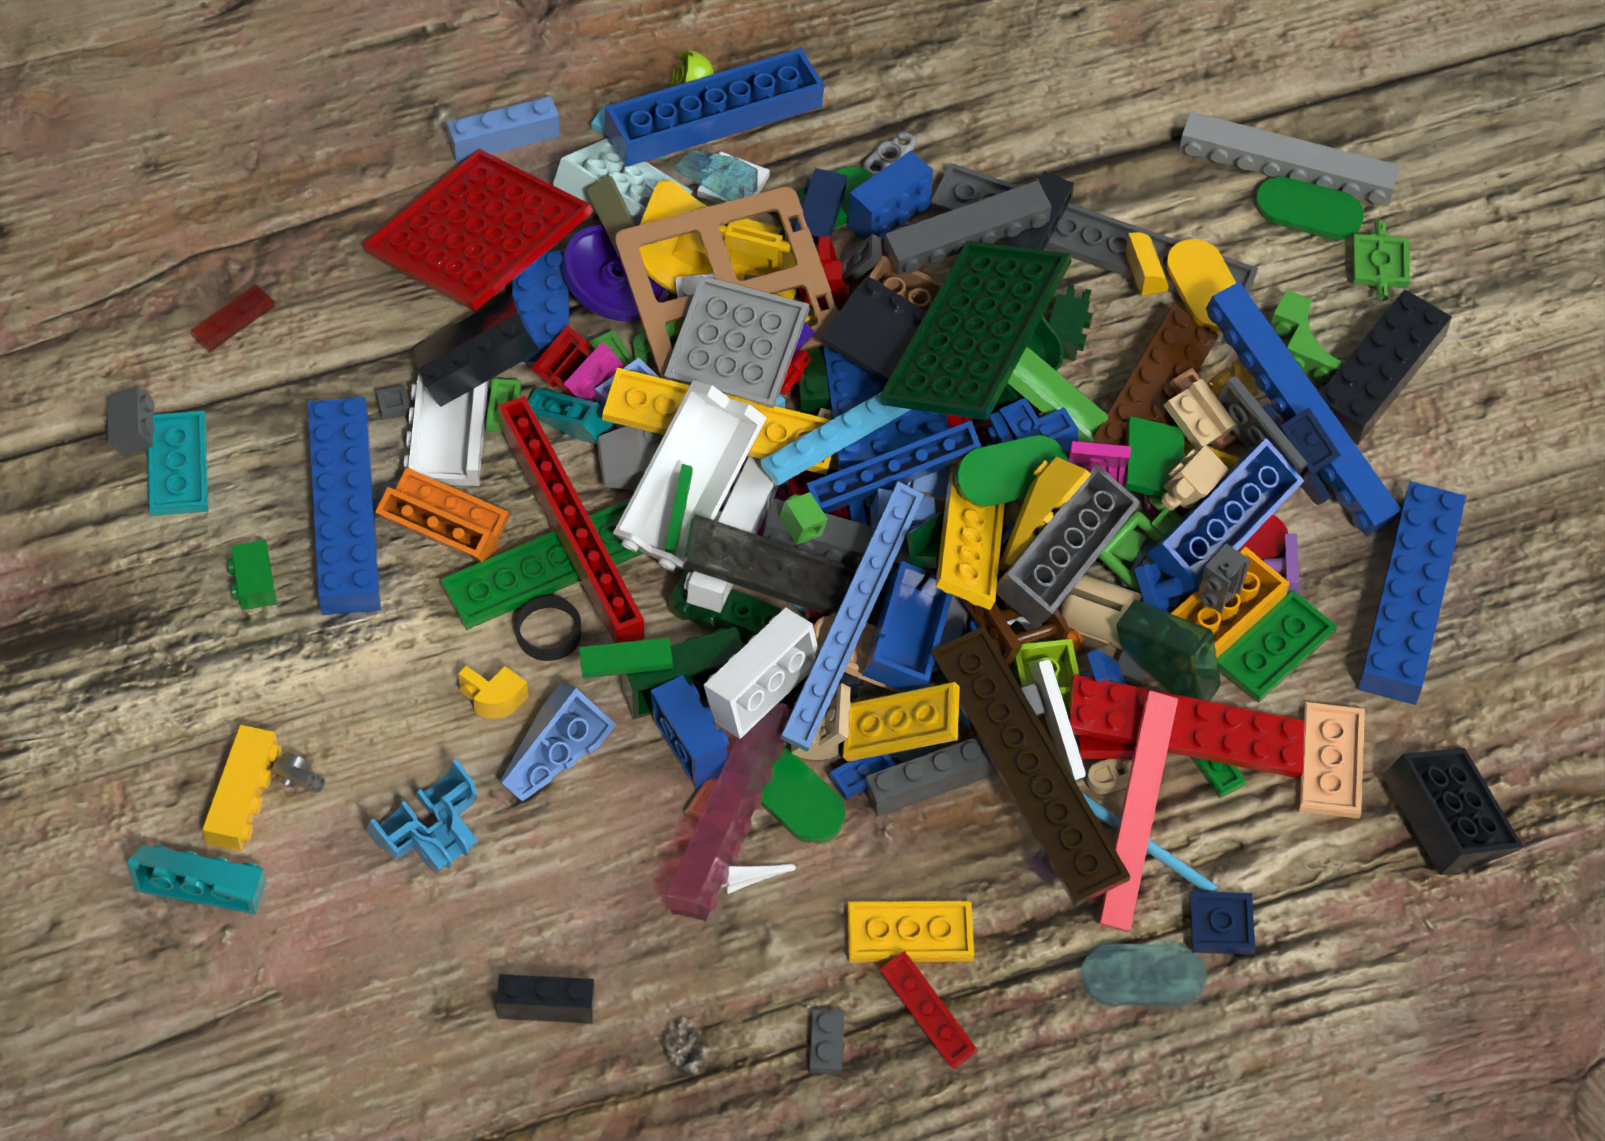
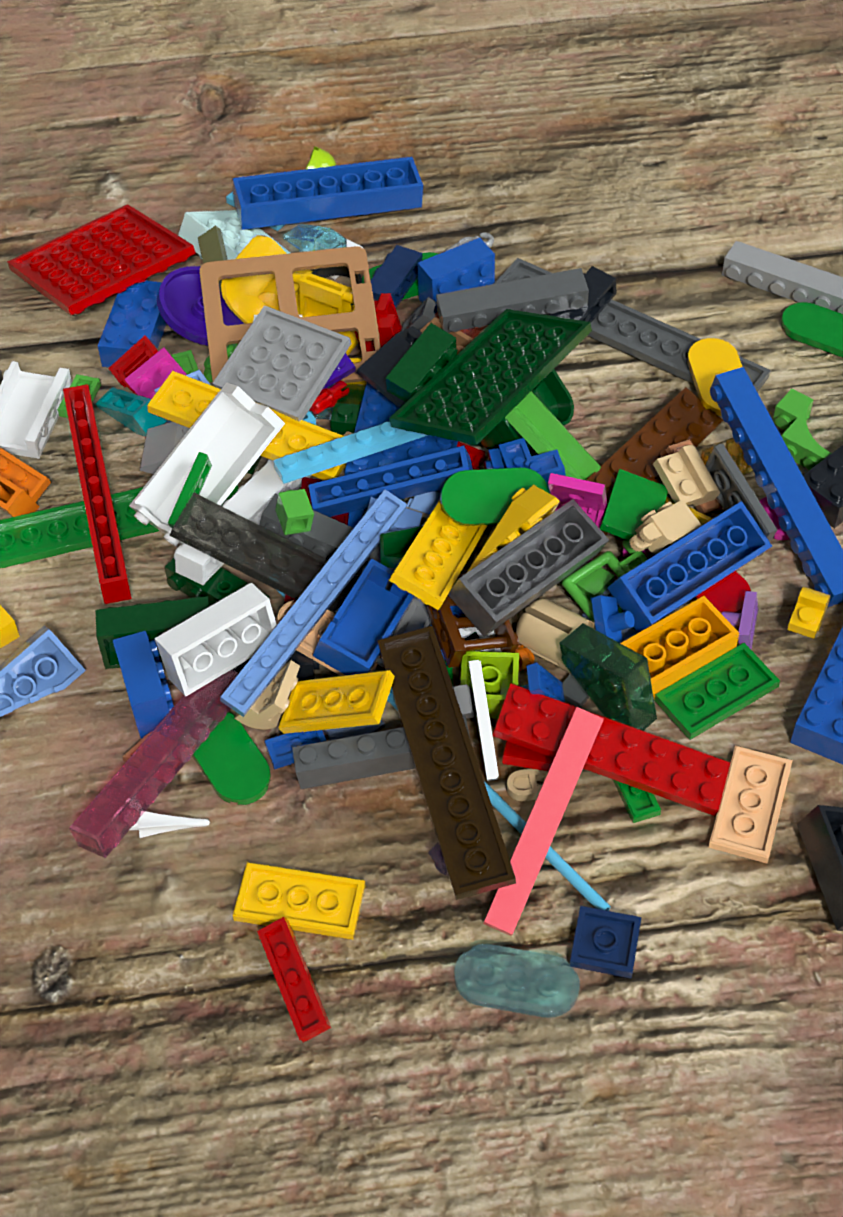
camera: 15 degrees right, 5 degrees down
black slope [414,293,540,407] -> none
medium blue wedge [447,94,560,163] -> none
black tyre [516,596,582,661] -> none
green tile [579,638,673,679] -> none
dark grey plate [810,1009,844,1075] -> none
dark green hinge [1049,285,1093,361] -> none
yellow brick [1125,232,1169,297] -> none
dark grey hinge [1197,543,1250,614] -> none
dark blue plate [1262,403,1341,505] -> none
none -> dark green brick [386,323,458,402]
none -> yellow brick [787,586,830,639]

